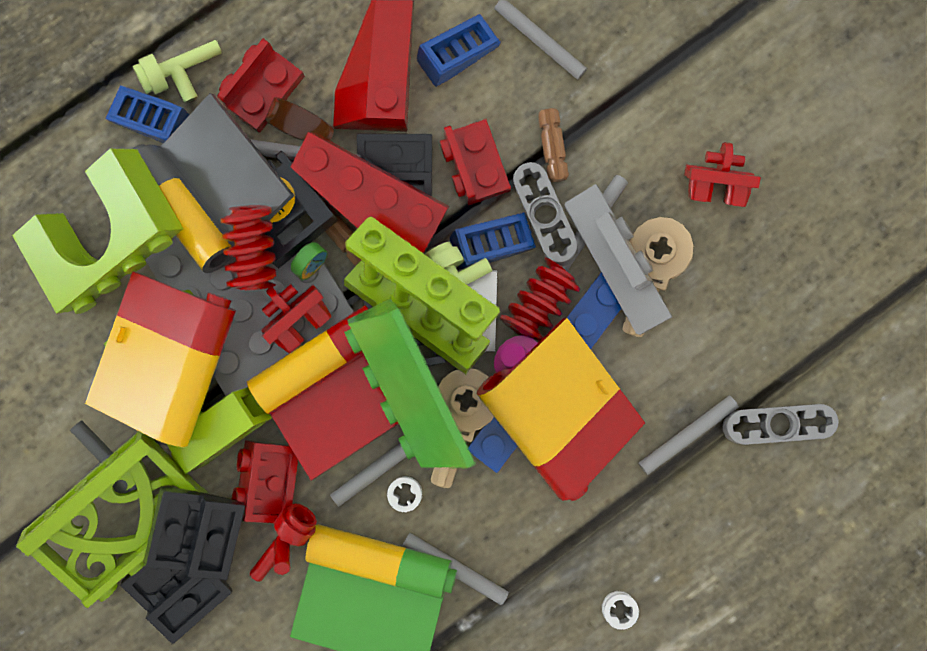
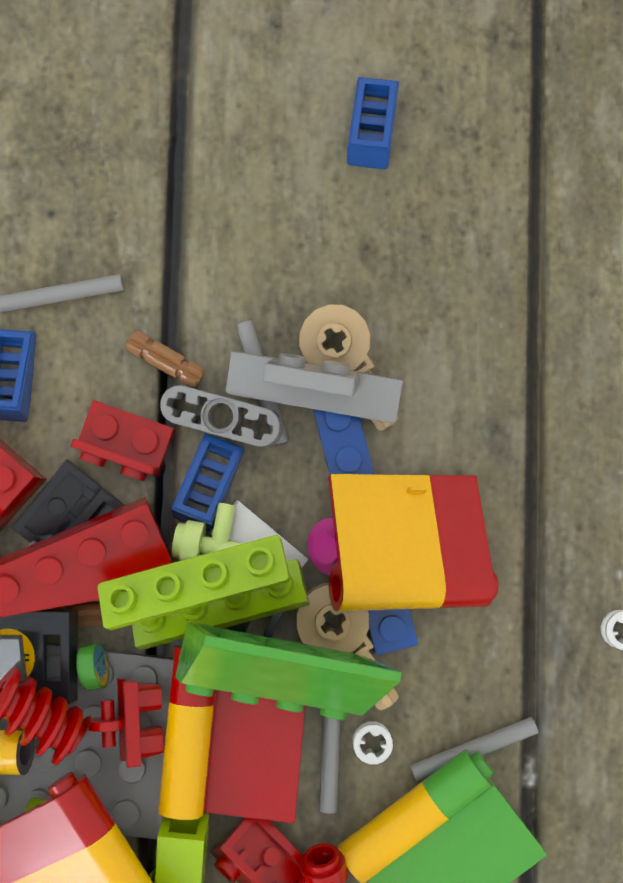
camera: 55 degrees left, 0 degrees up
red piece [499,257,581,340] -> none
light grey bar [638,395,739,475] -> none
red hips [684,142,761,207] -> none
light grey beam [723,404,839,445] -> none
none -> blue slope [347,77,399,169]

